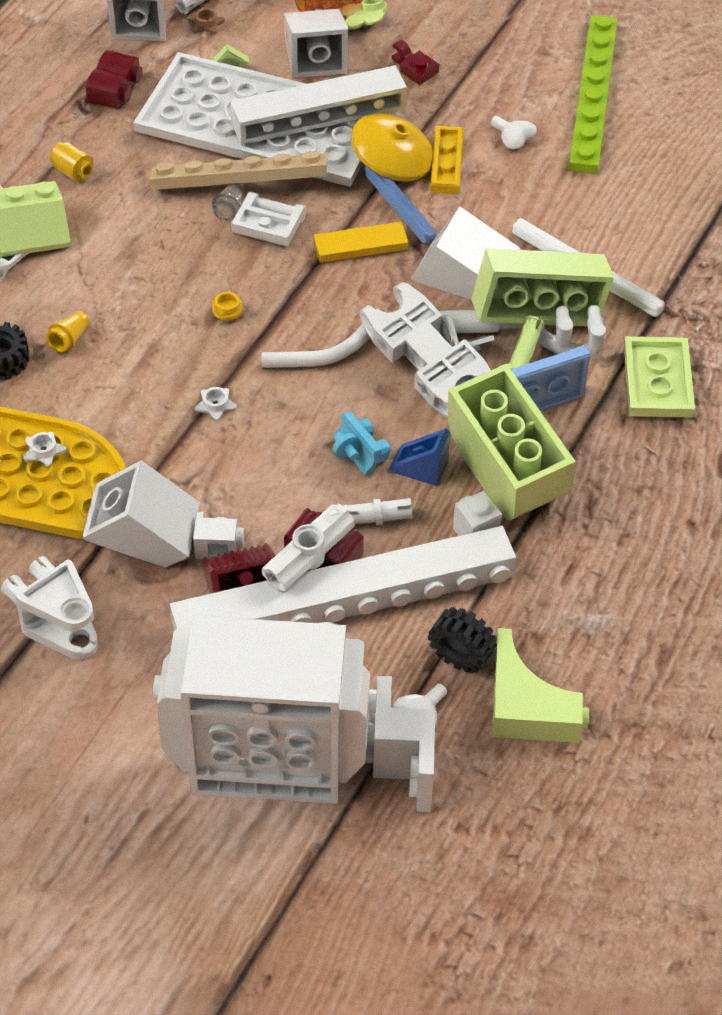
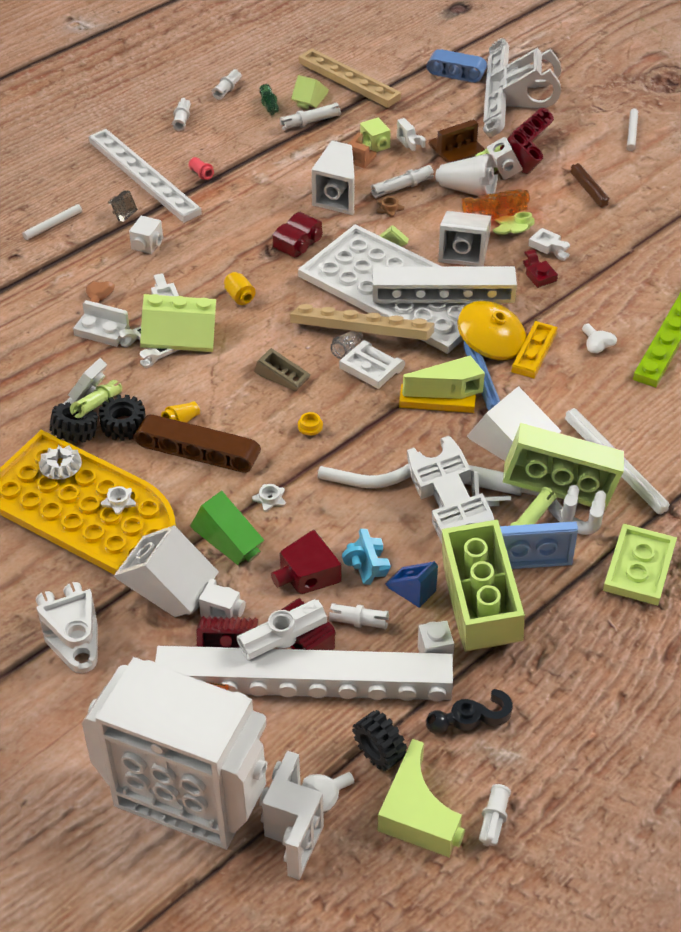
camera: 20 degrees right, 5 degrees down
none -> reddish brown beam [134,414,261,473]
none -> bright green slope [190,491,264,565]
none -> dark tan slope [254,348,311,391]
none -> dark red torso [271,530,342,594]
none -> yellowish green slope [402,355,485,399]
none -> black piece [425,689,513,734]
none -> white axle [479,784,511,846]
none -> white plate [529,228,570,261]

